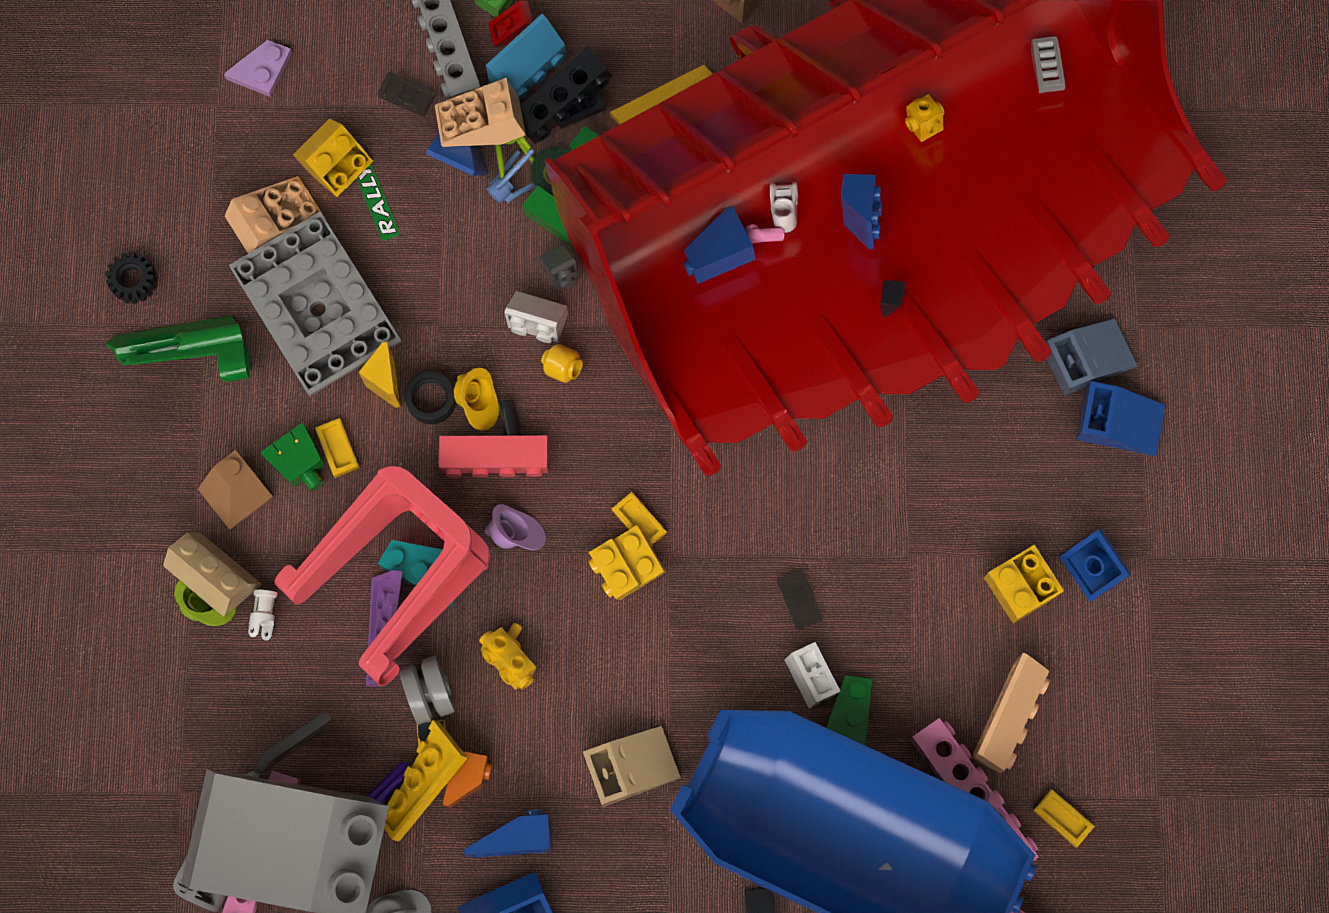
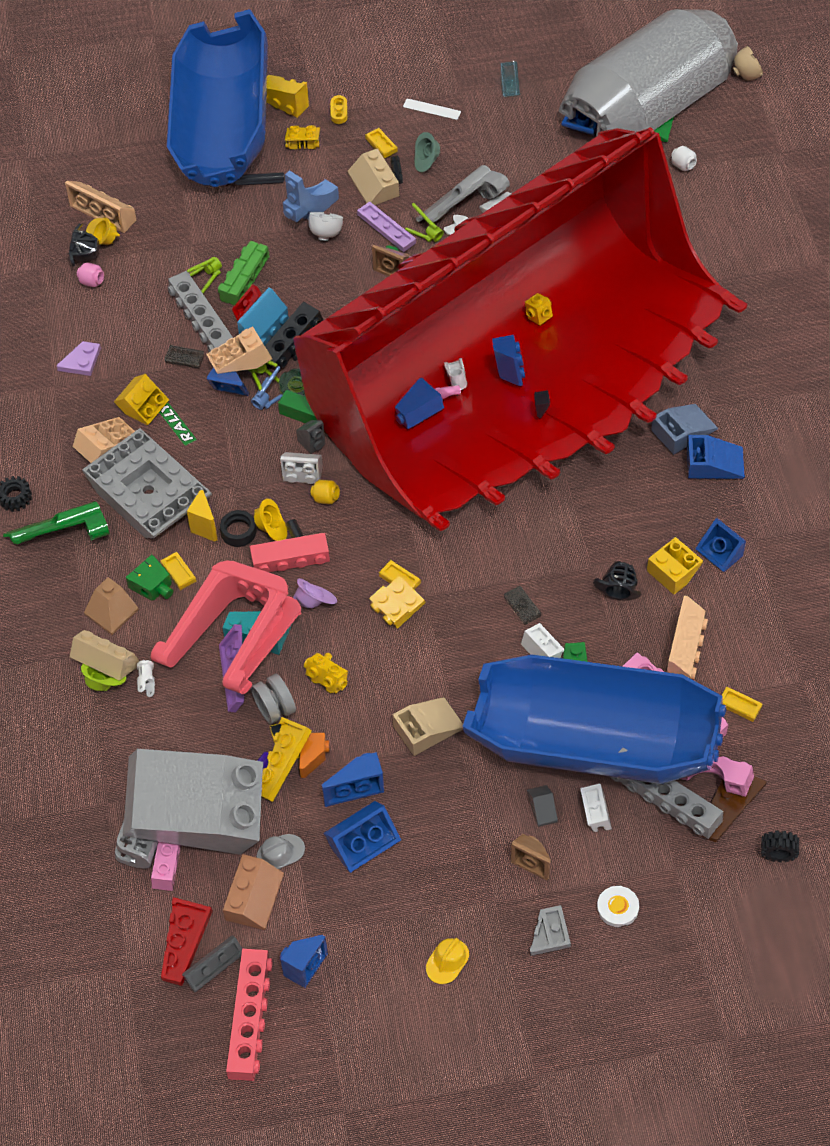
camera: 10 degrees left, 20 degrees down
dark grey tile [256,712,332,774] -> none
light grey slope [1031,37,1065,93] -> none
none -> black piece [593,561,641,600]

